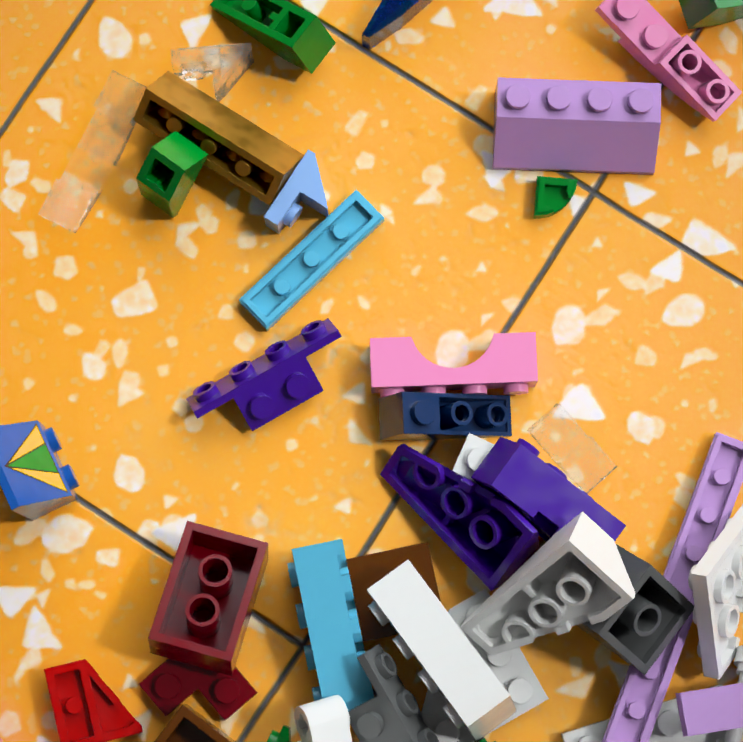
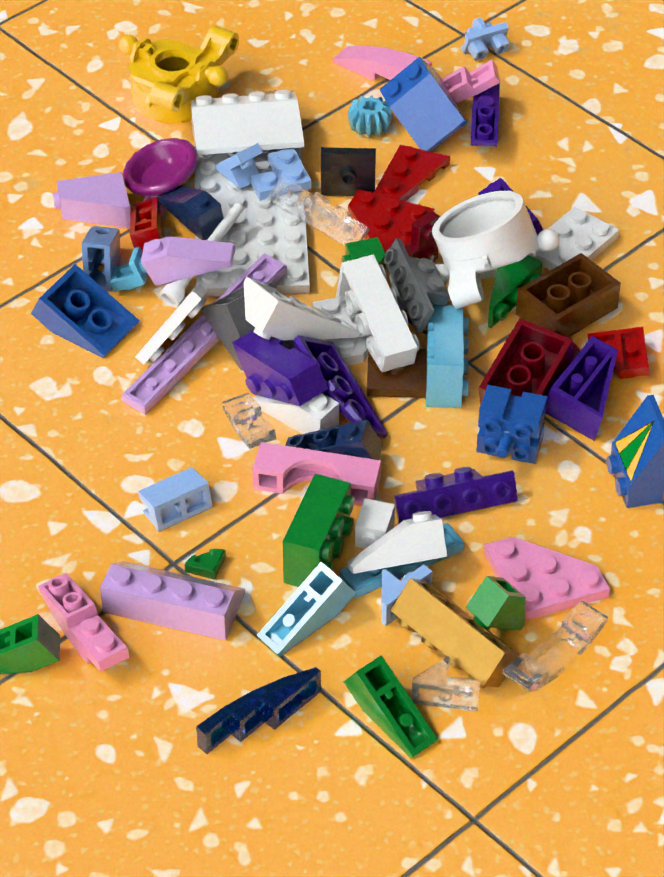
camera: 165 degrees left, 35 degrees down
none -> light blue hinge [138,467,213,532]
none -> medium azure slope [257,562,356,656]
none -> green brick [282,474,355,587]
none -> white slope [347,511,447,574]
none -> white brick [355,498,395,549]
none -> blue brick [476,385,547,464]
none -> bright pink plate [483,537,610,621]
none -> dark purple wedge [546,336,618,441]

